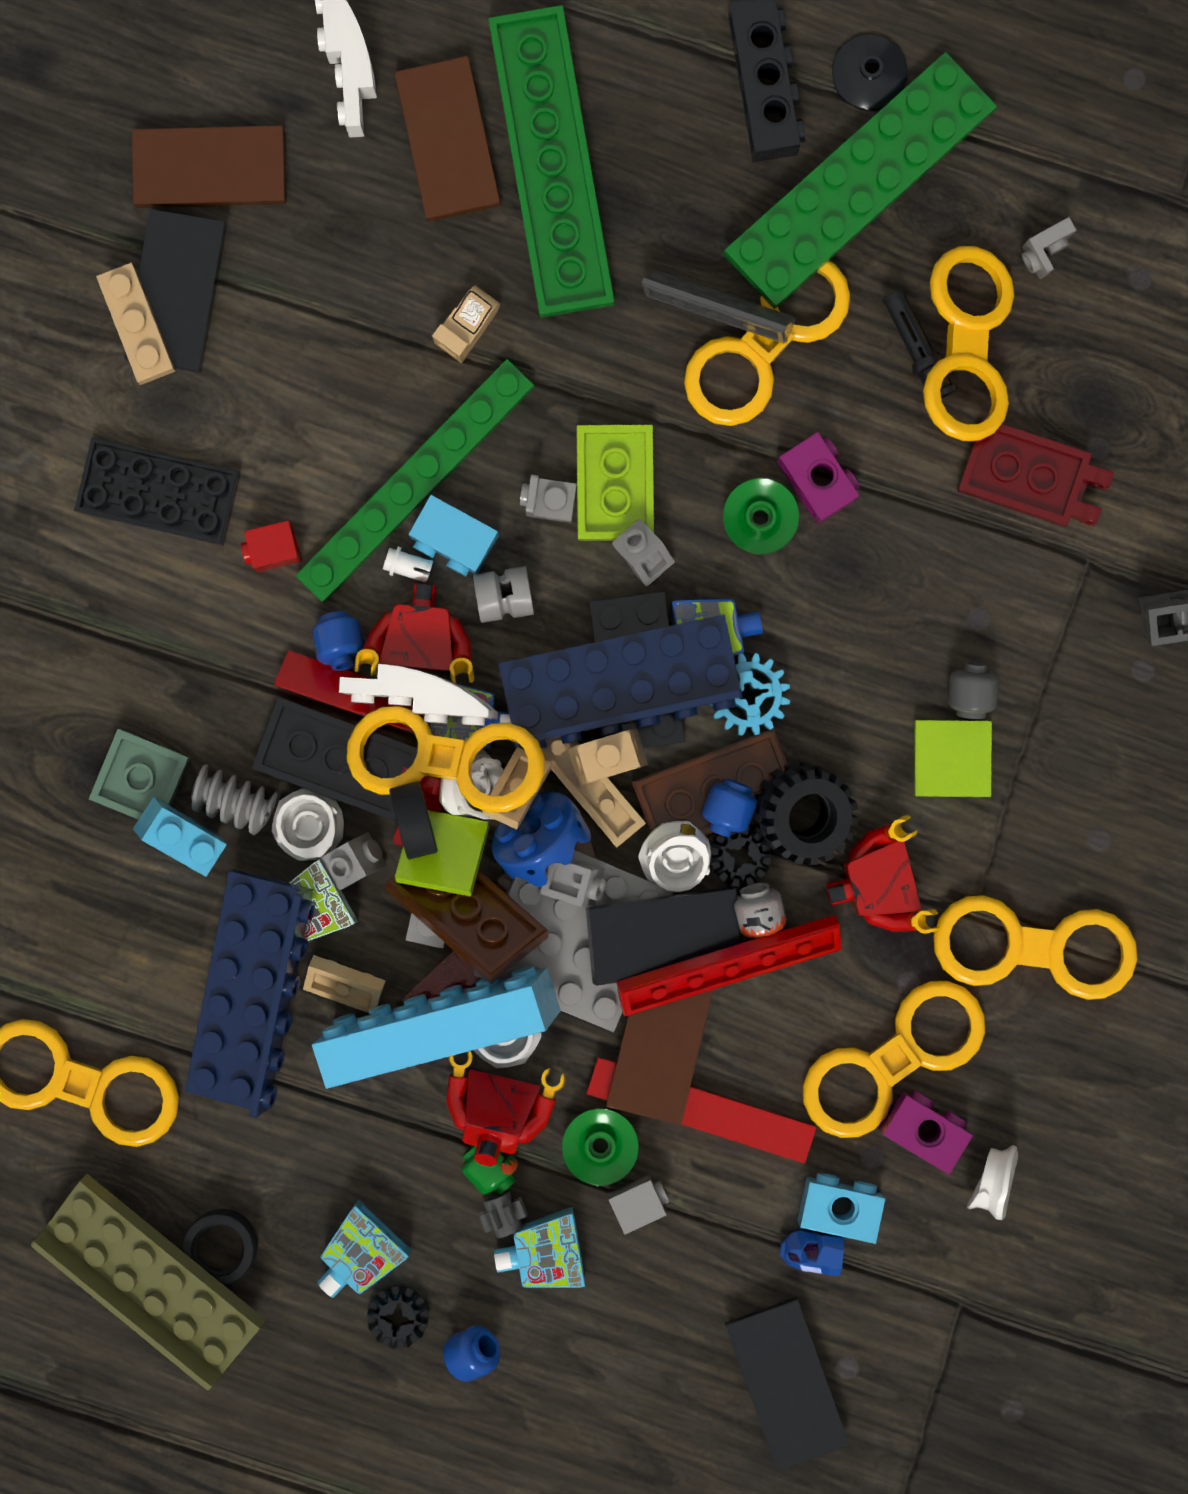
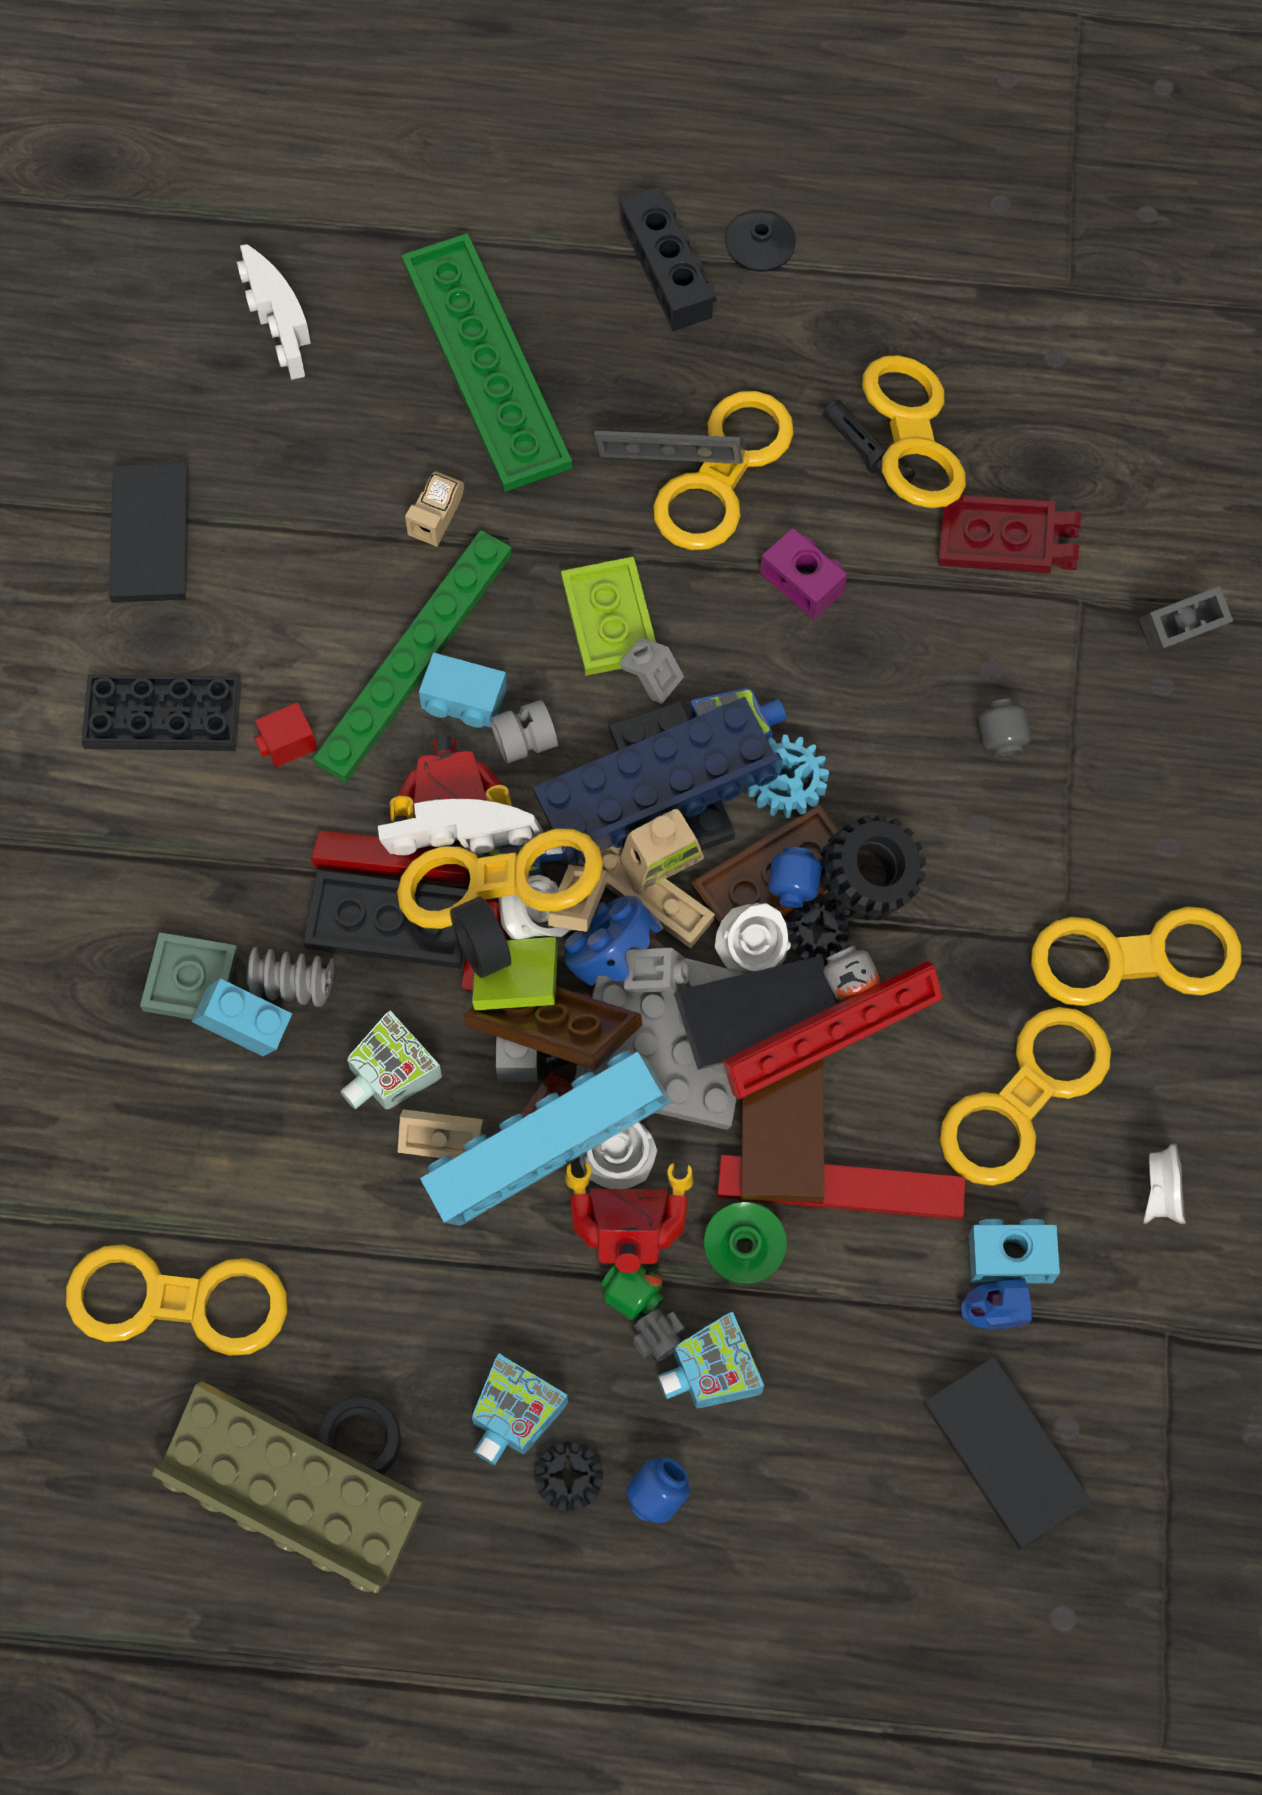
camera: 15 degrees left, 20 degrees down
tan plate [96,262,176,385] -> none
reddish brown tile [132,126,286,208] -> none
dark blue bracket [185,869,315,1118] -> none
white hat [271,788,344,861] -> none
blue head [312,611,364,671] -> none
light grey bracket [320,832,387,891] -> none
white pin [383,546,433,584] -> none
reddish brown tile [394,56,501,222] -> none
light grey bracket [520,475,577,523] -> none
light grey brick [608,1174,670,1235] -> none
green plate [723,52,997,310] -> none
green dish [723,478,799,555] -> none
red torso [826,815,939,934] -> none
magenta brick [878,1090,973,1175] -> none
lime tile [913,720,992,797] -> none
light grey bracket [1022,217,1076,279] -> none

